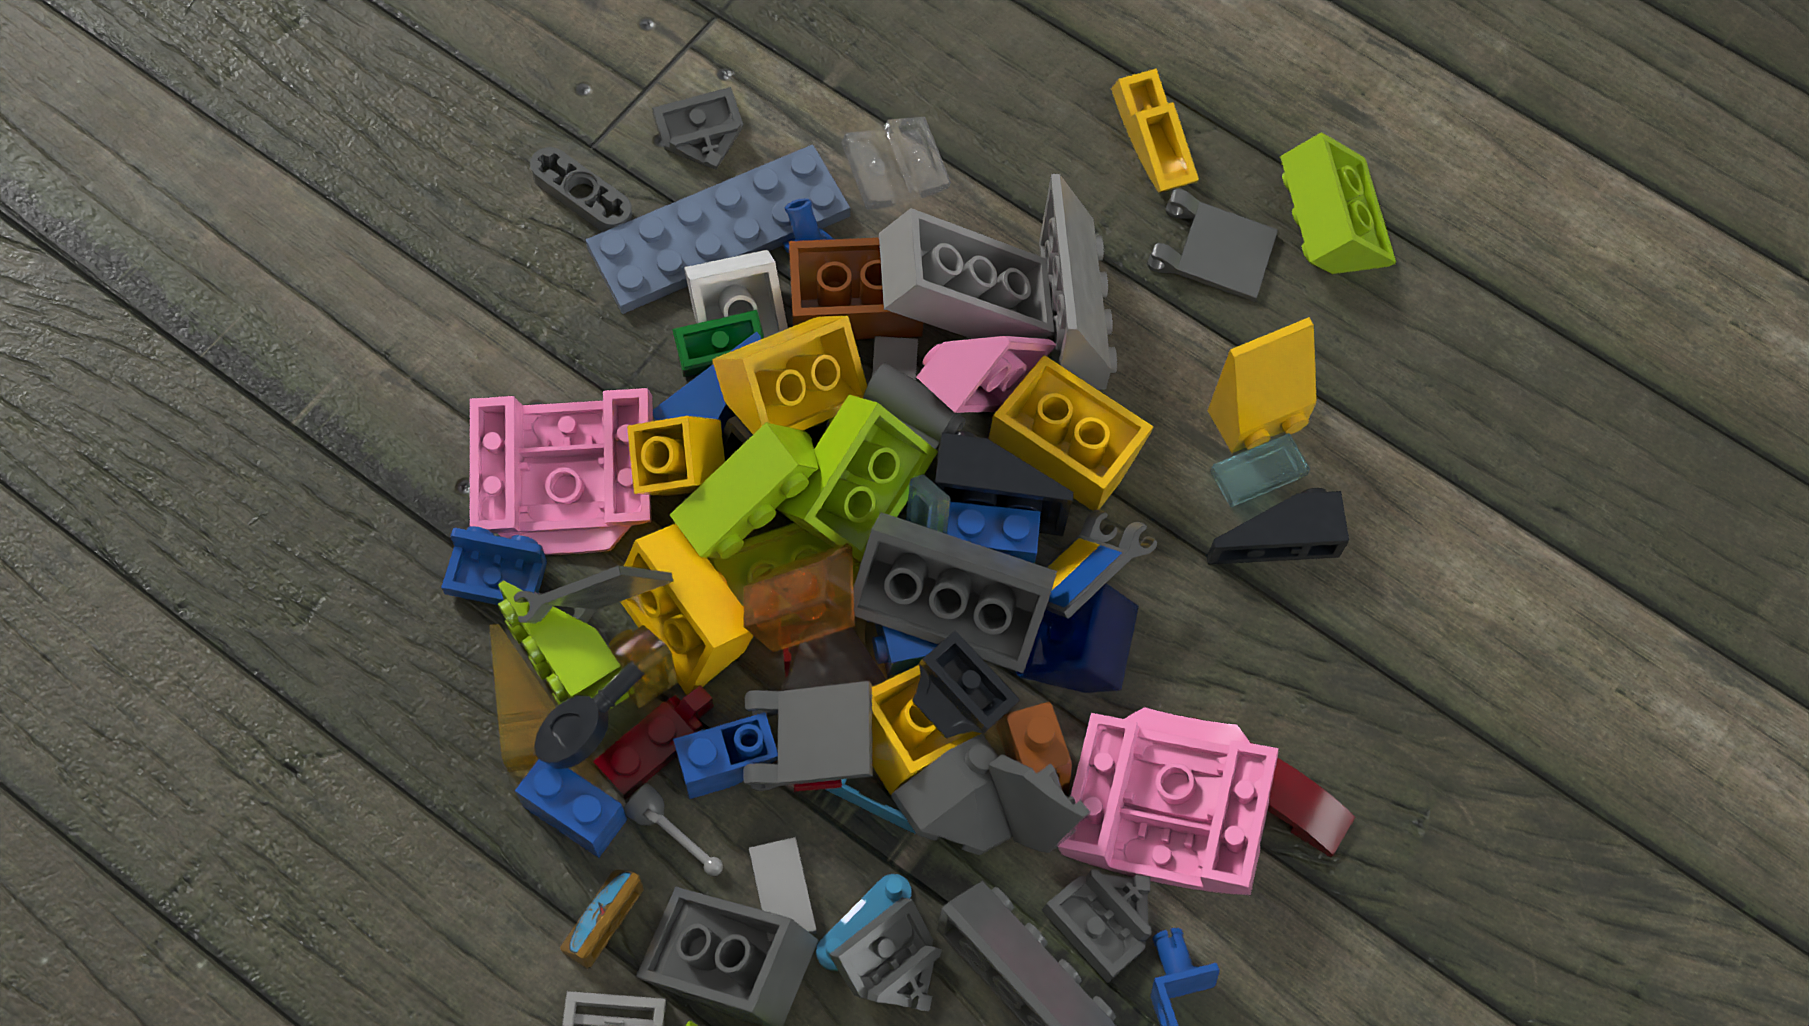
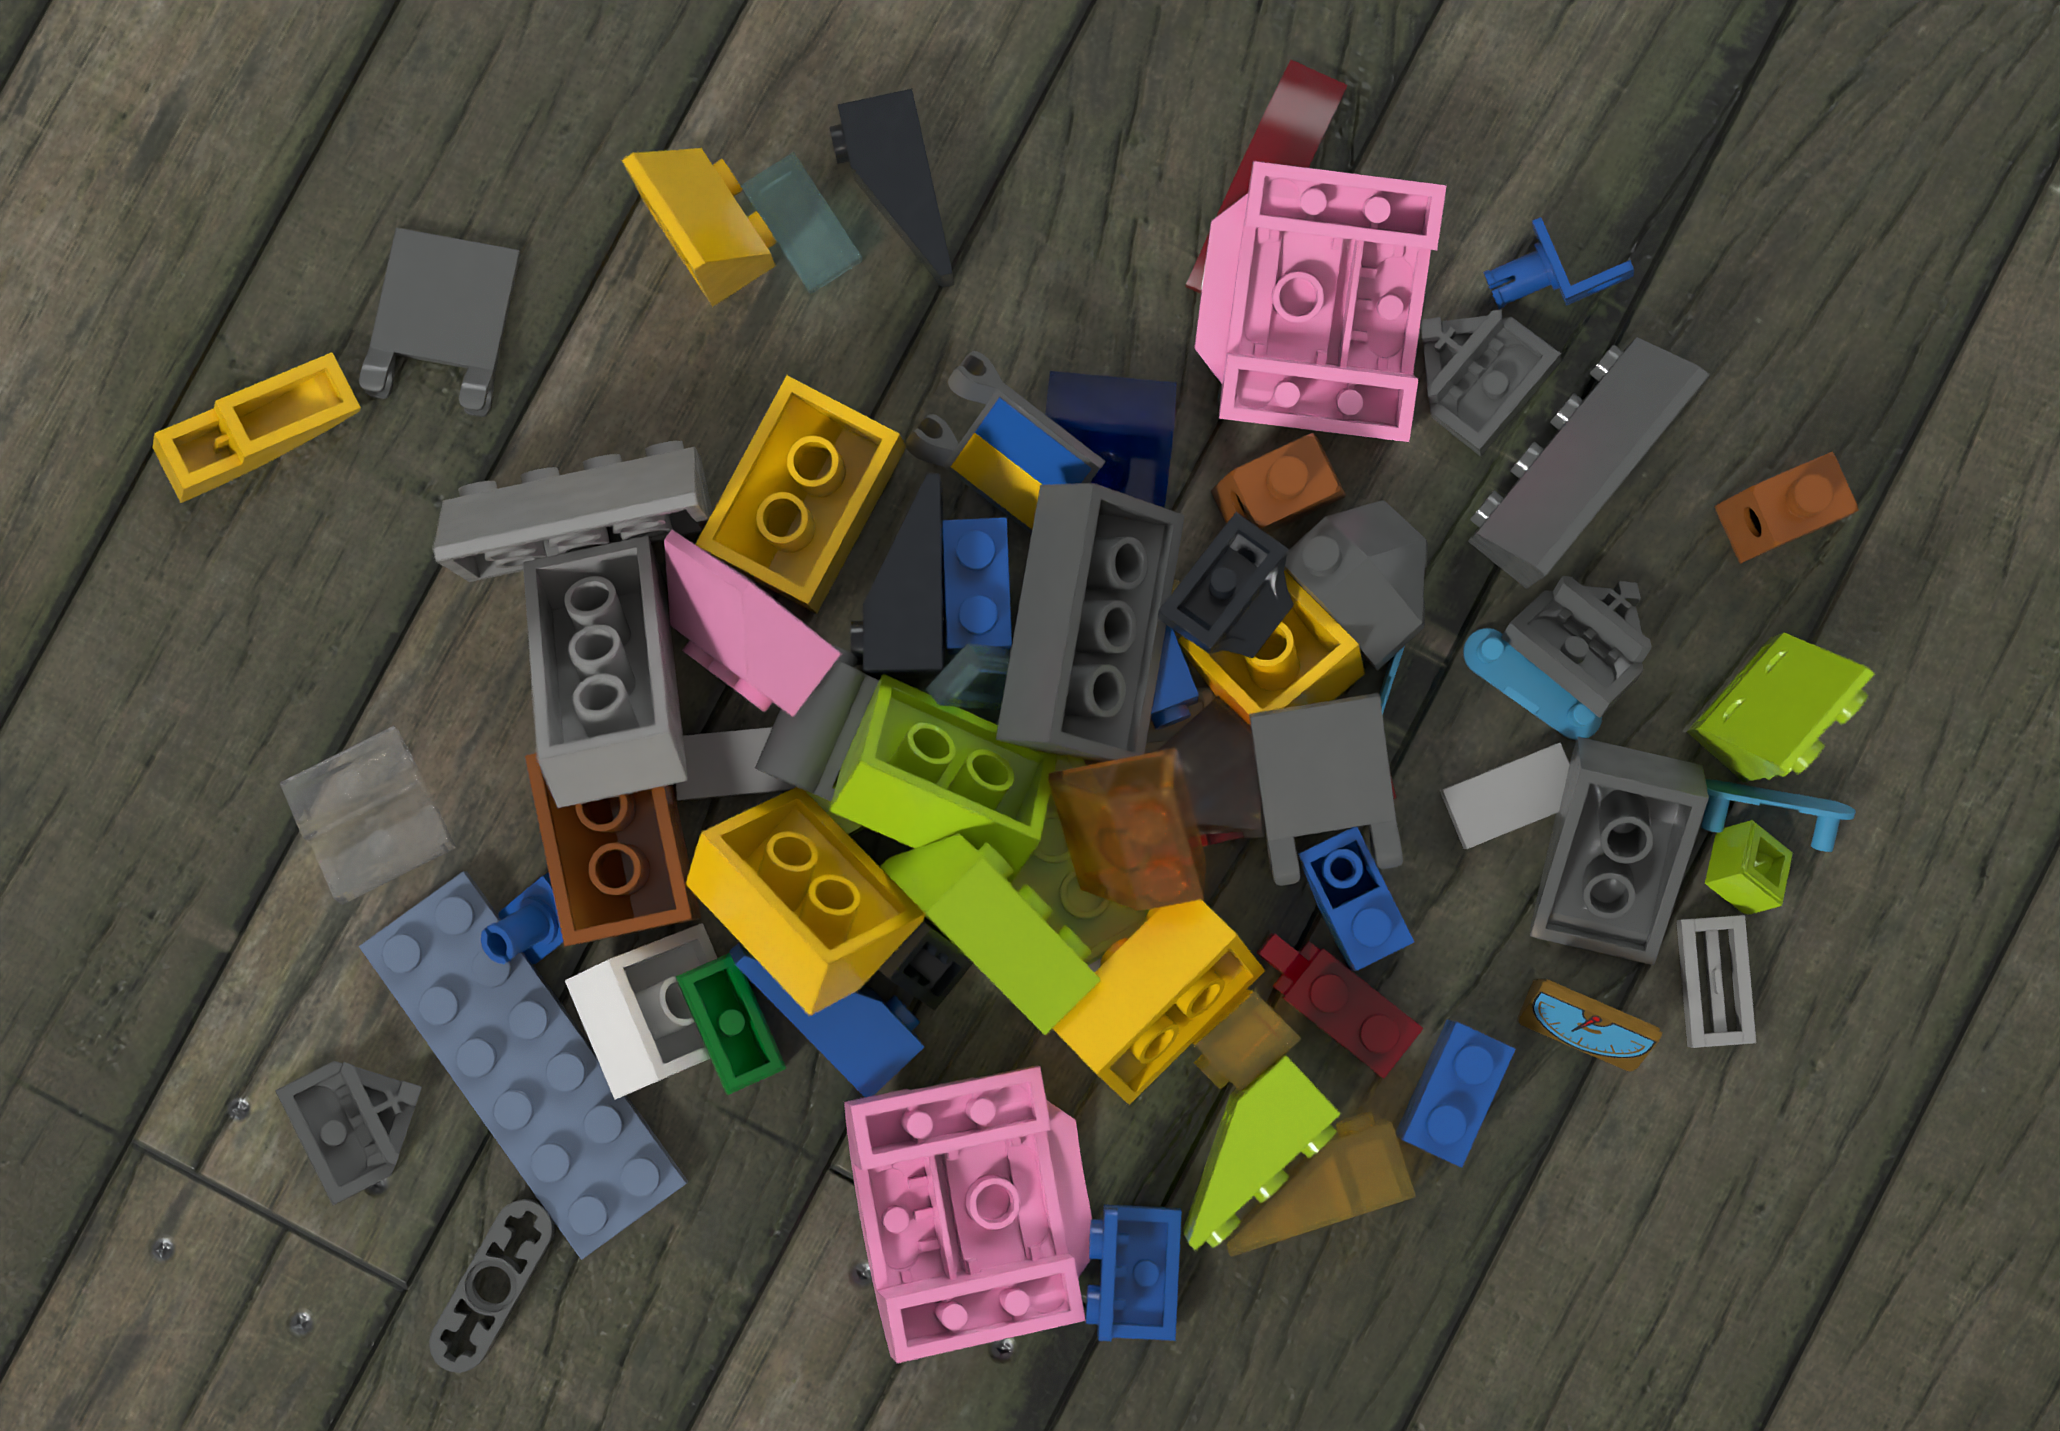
camera: 95 degrees left, 20 degrees up
dark grey flag [514,565,674,624] -> none
black piece [534,660,645,769] -> none
hinge [624,783,723,876] -> none
yellow head [627,416,725,496] -> none
dark grey slope [988,755,1090,853] -> none
lime slope [1280,132,1396,274] -> none

